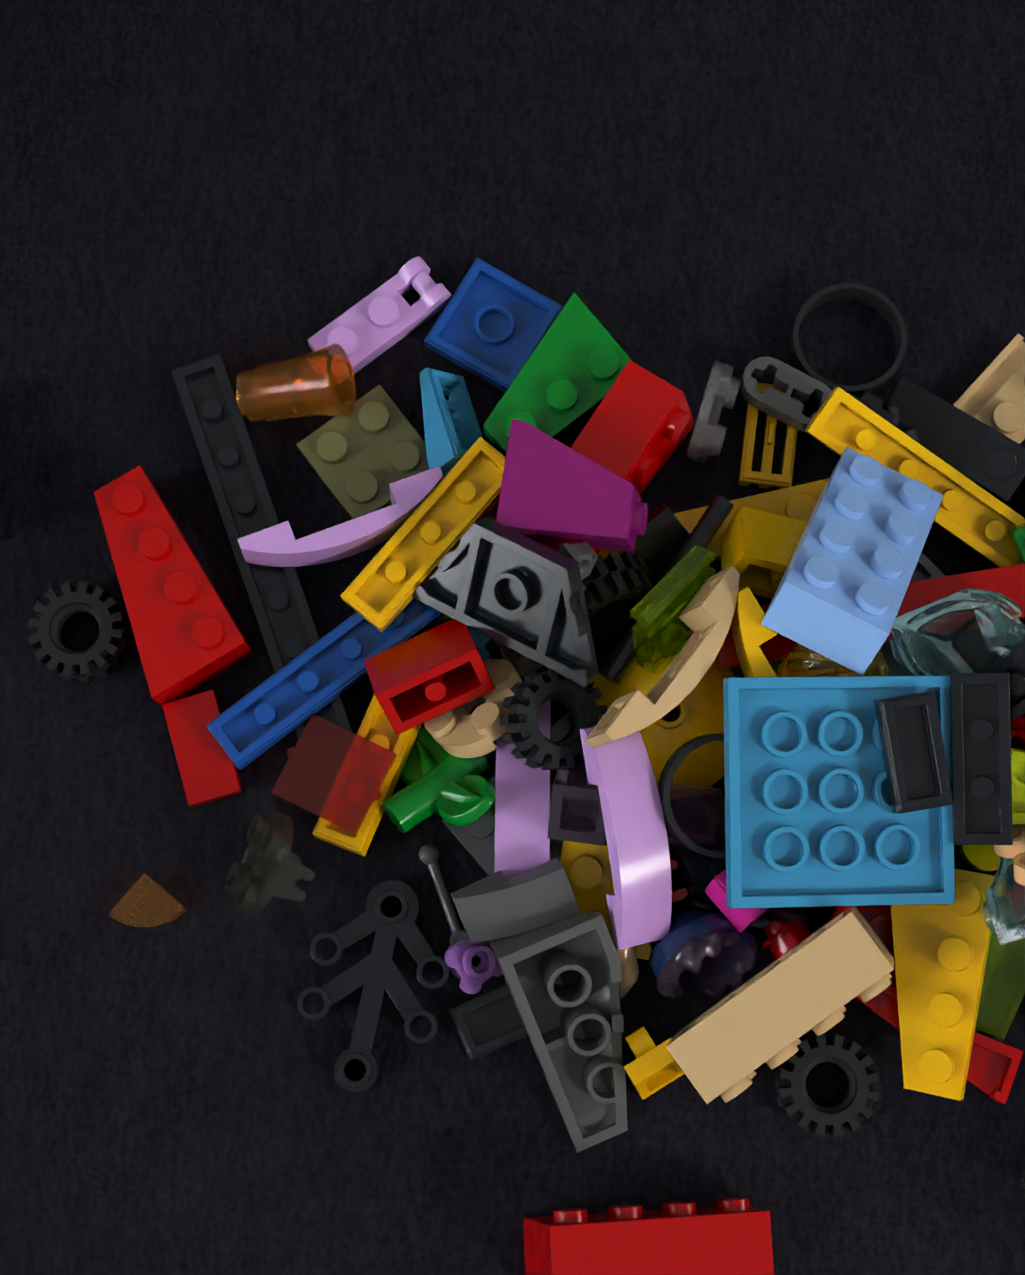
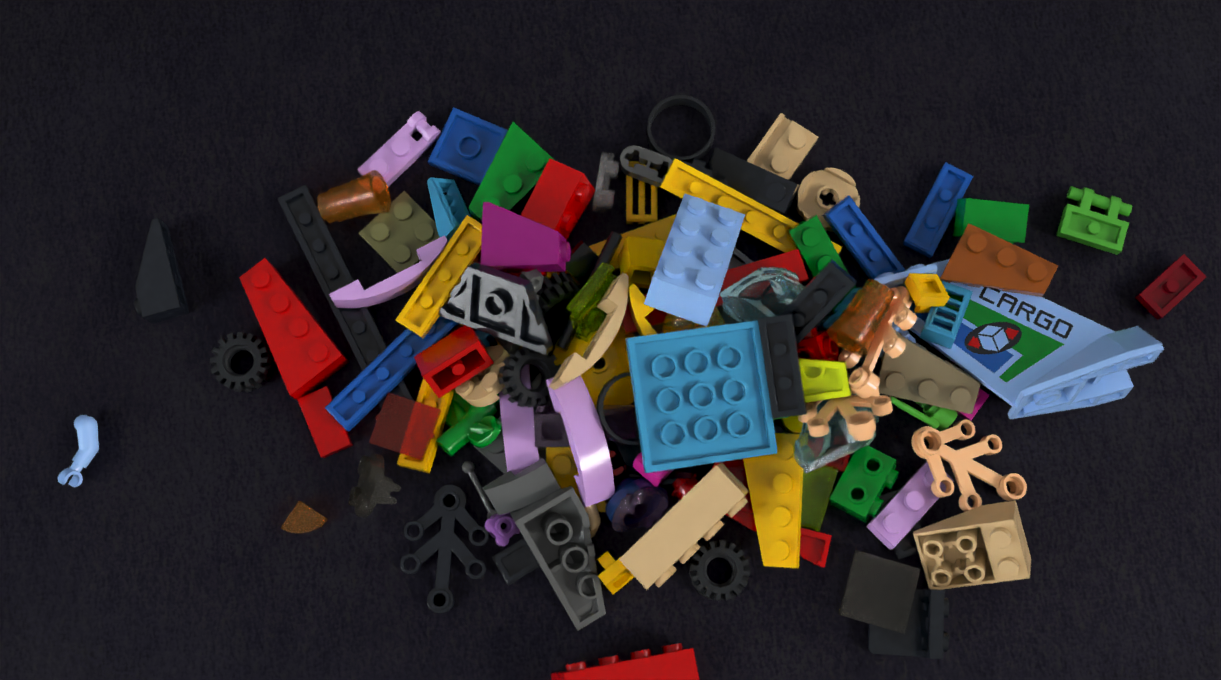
camera: 10 degrees left, 0 degrees up
black tile [874,691,953,814] -> none

